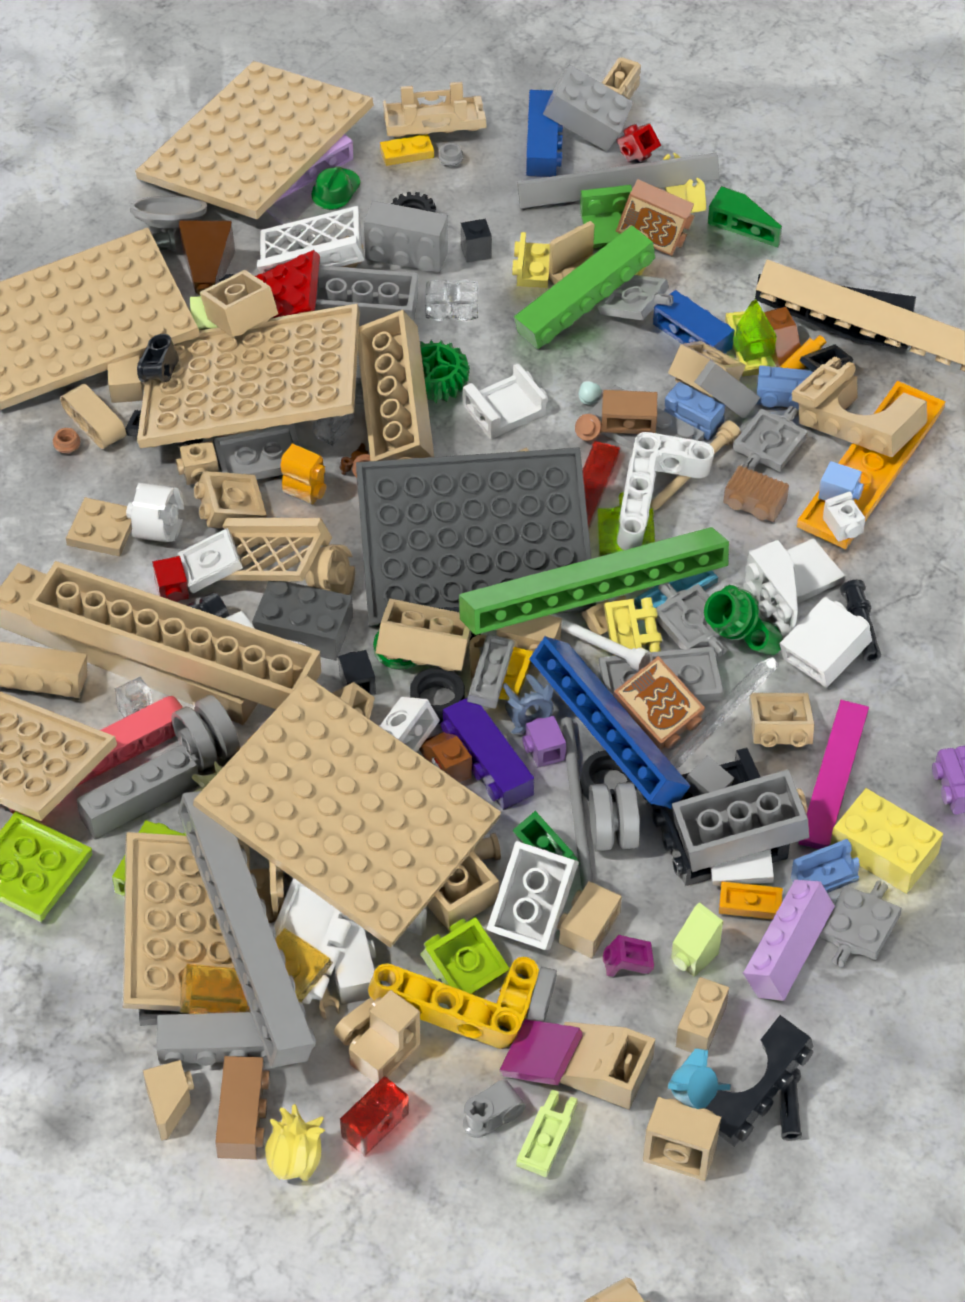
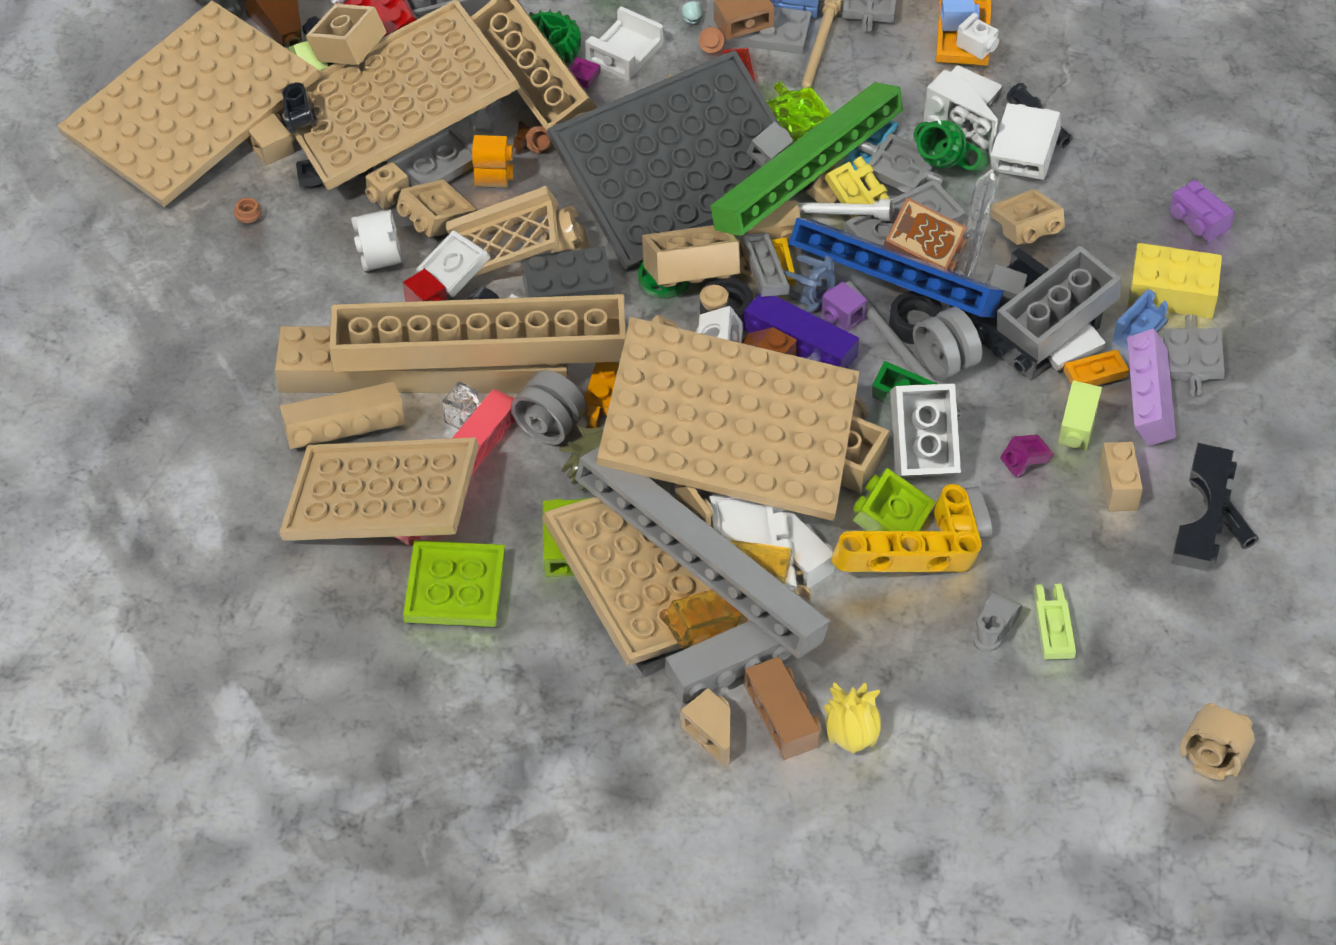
camera: 25 degrees left, 0 degrees up
tan beam [60,384,127,449] -> none
tan plate [66,497,132,557] -> none
light grey brick [77,745,199,839] -> none
tan beam [334,998,374,1046] -> none
black brick [338,650,376,695] -> none
clear red brick [340,1076,409,1157] -> none
tan brick [349,990,420,1086] -> none
magenta tile [499,1019,583,1086] -> none
tan brick [557,881,622,958] -> none
tan slope [559,1022,655,1110] -> none
white beam [617,432,714,550] -> none
tan brick [643,1097,721,1181] -> none
medium azure piece [668,1048,731,1109] -> none
medium nougat brick [723,465,789,522] -> none
dark pink tile [798,700,869,850] -> none
none -> magenta plate [569,57,601,89]
none -> tan plate [700,285,728,311]
none -> light grey brick [746,121,794,167]

